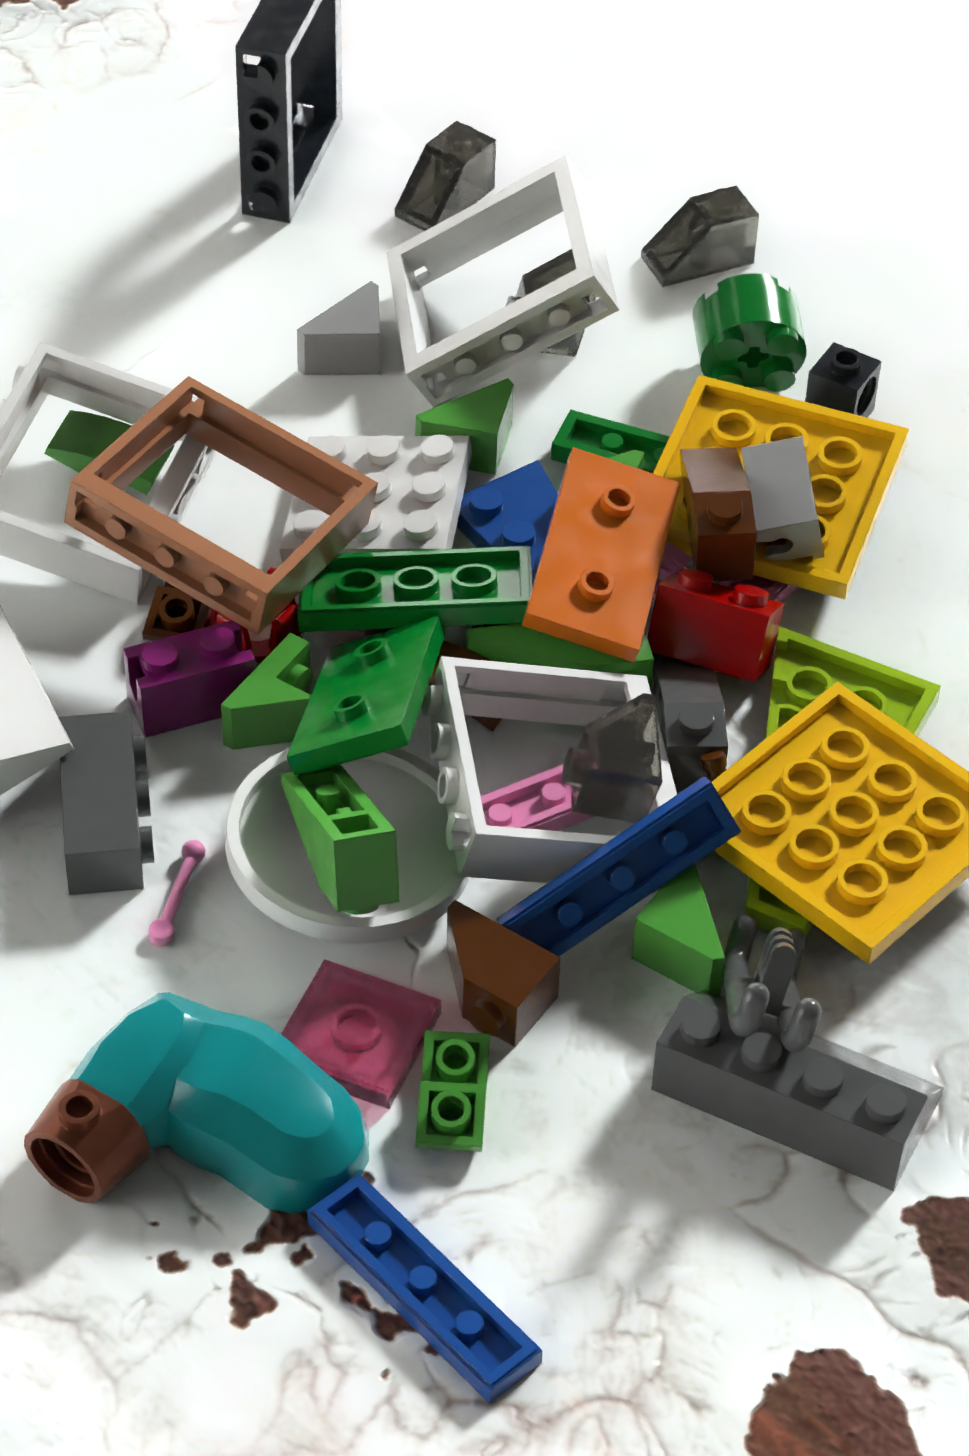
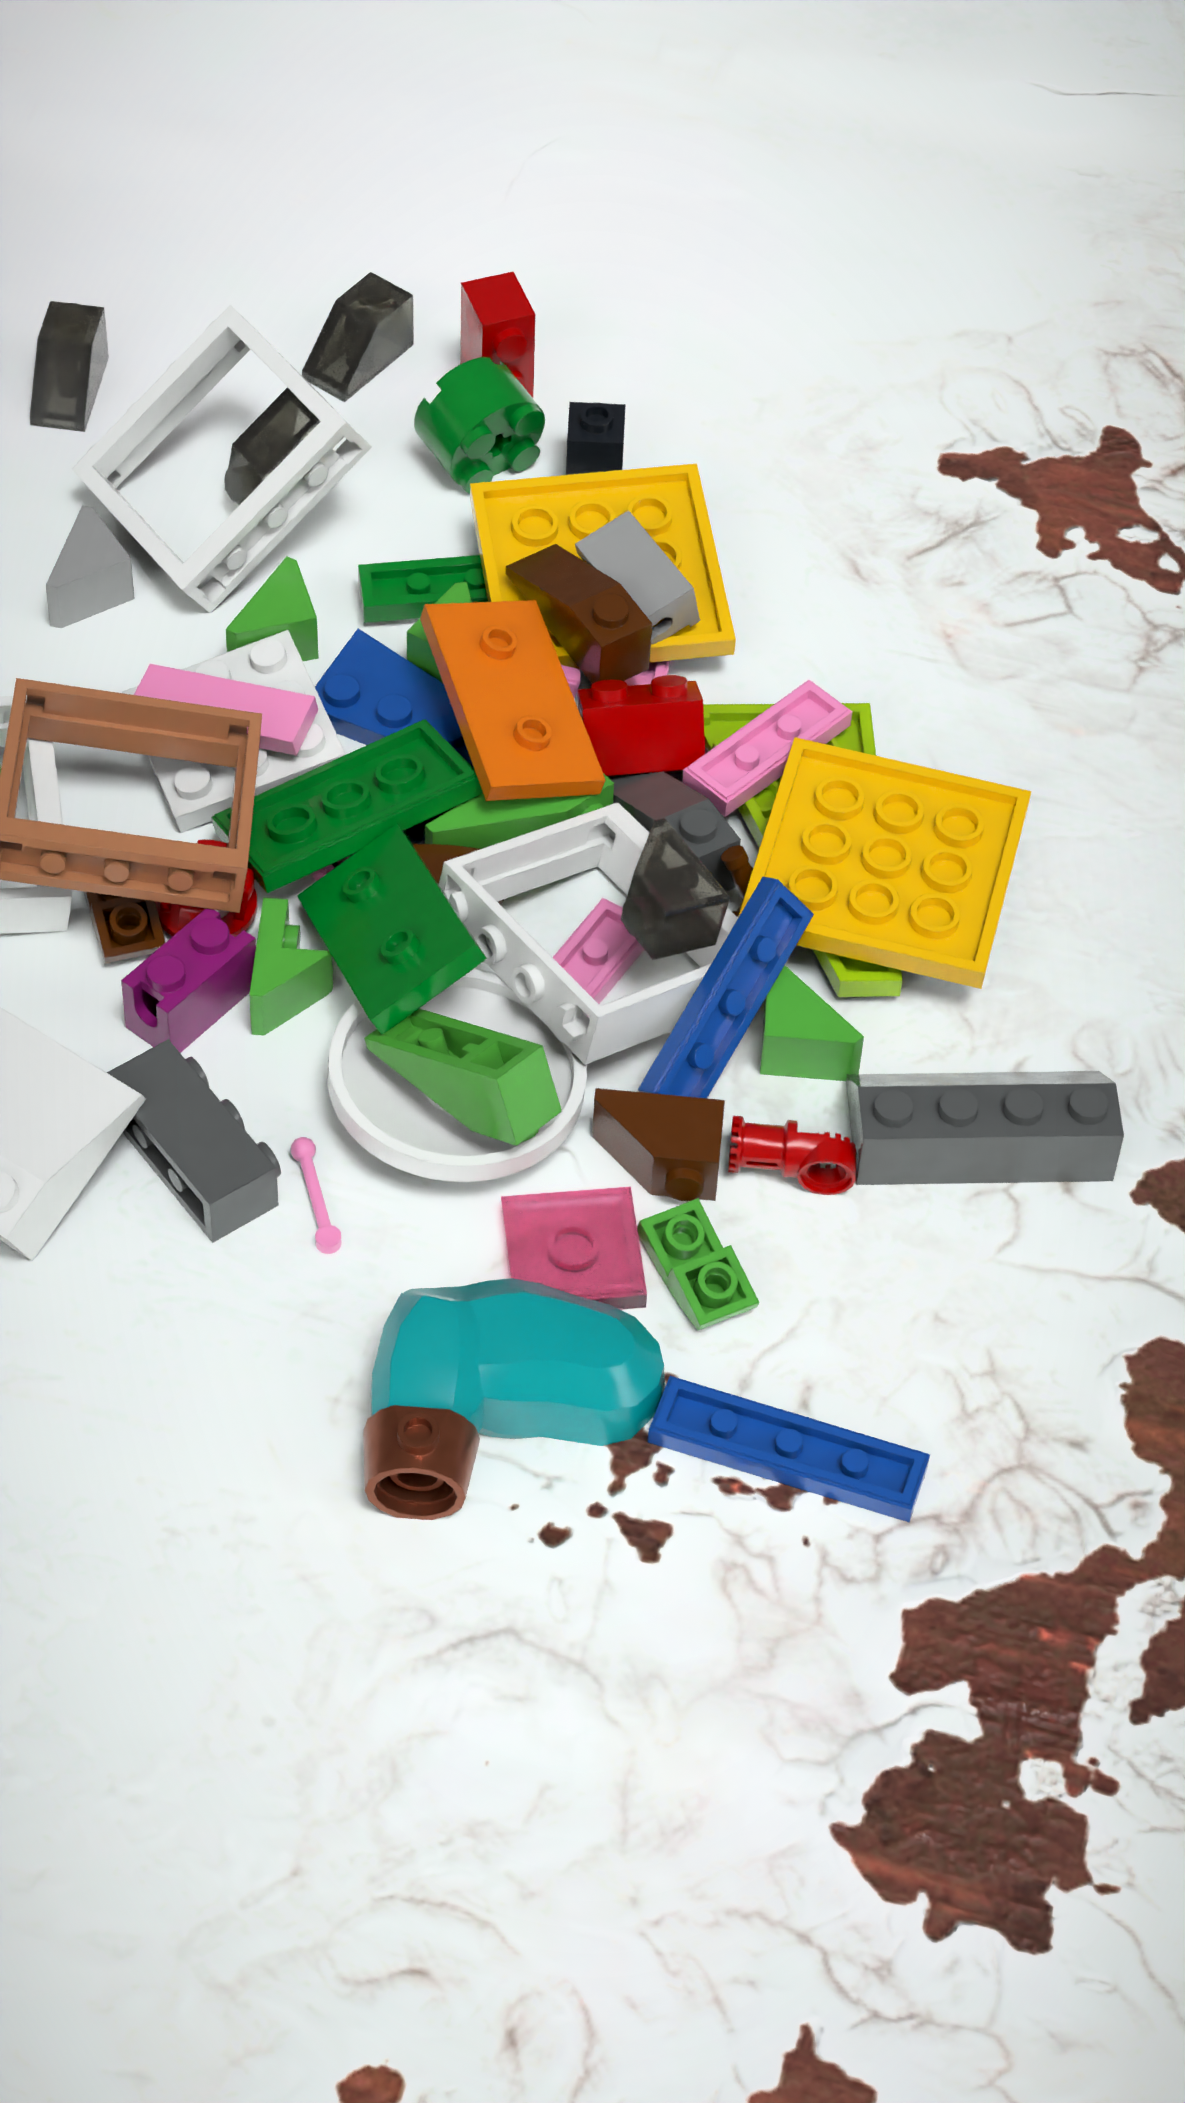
camera: 30 degrees left, 5 degrees up
dark grey piece [723,914,822,1053] -> none
none -> bright pink tile [134,664,319,756]
none -> red brick [460,271,536,398]
none -> bright pink tile [682,680,852,817]
none -> red connector [728,1116,857,1195]

